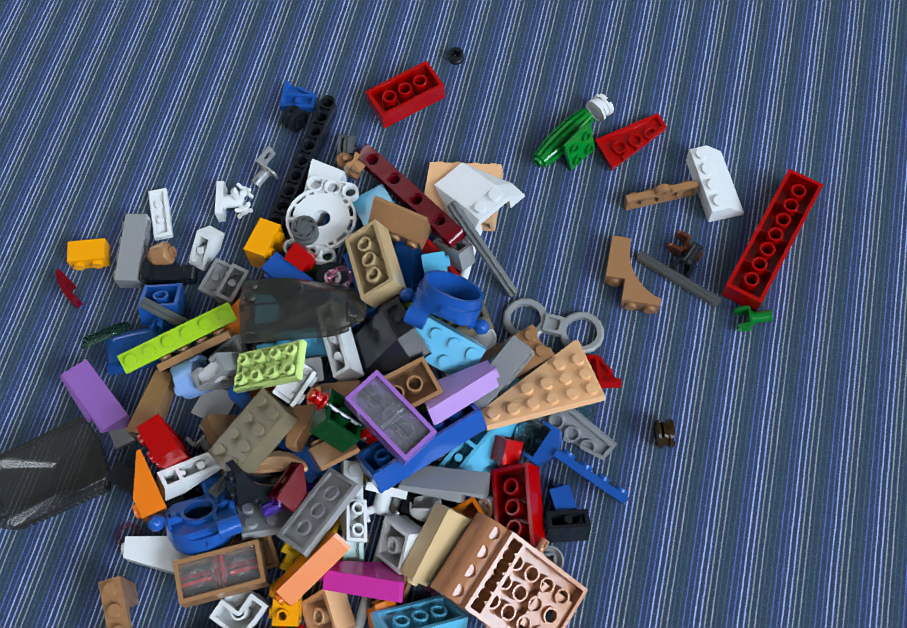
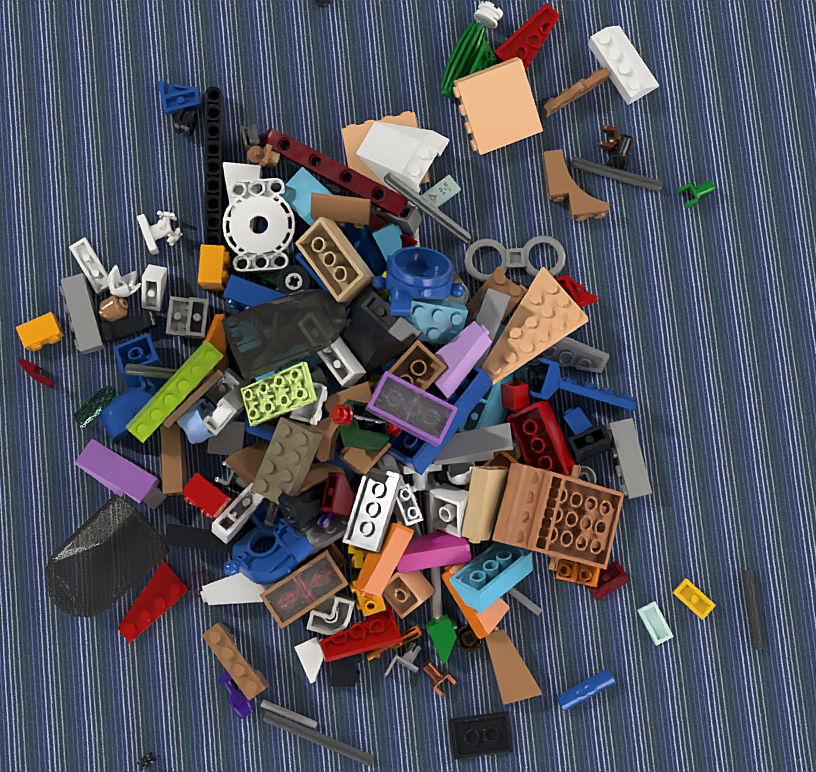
camera: 20 degrees left, 15 degrees up
orange slope [131,449,167,522] -> none
light grey bracket [251,146,280,188] -> none
red brick [284,242,318,272] -> none
dark grey wheel [291,215,319,246] -> none
clear pink piece [326,265,353,290] -> none
red brick [365,60,445,129] -> none
dark brown wheel [654,419,675,448] -> none
red brick [721,169,824,312] -> none
none -> white piece [107,265,142,298]
none -> red wing [117,561,190,643]
none -> light aqua tile [421,175,461,208]
none -> light nougat brick [453,57,543,155]
none -> light grey brick [606,418,652,500]

